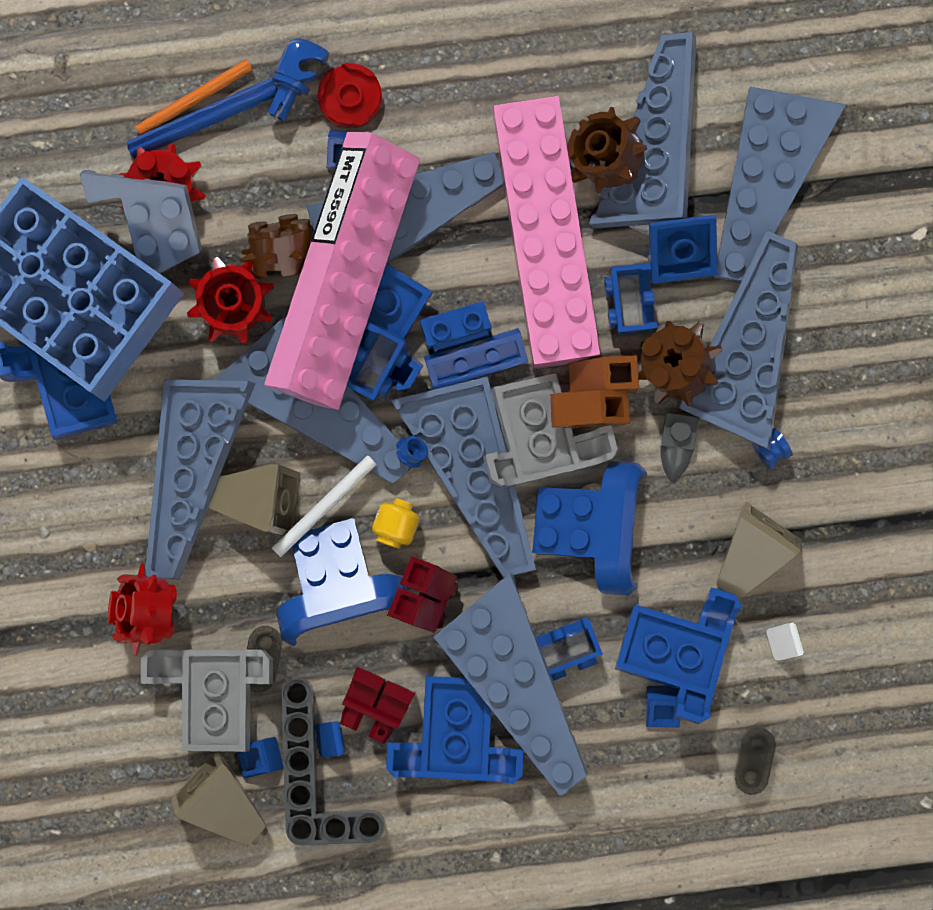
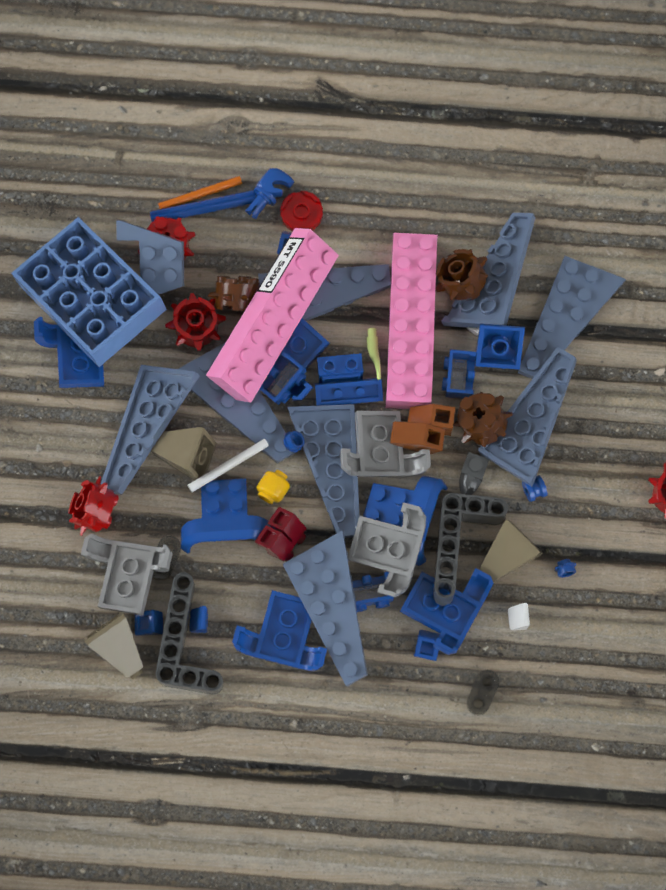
camera: 10 degrees right, 10 degrees down
dark red hips [340,667,416,744] -> none
none -> light grey piece [348,502,426,597]
none -> yellowish green animal [367,328,381,380]
none -> dark grey beam [433,493,508,606]
none -> blue plate [555,559,576,578]

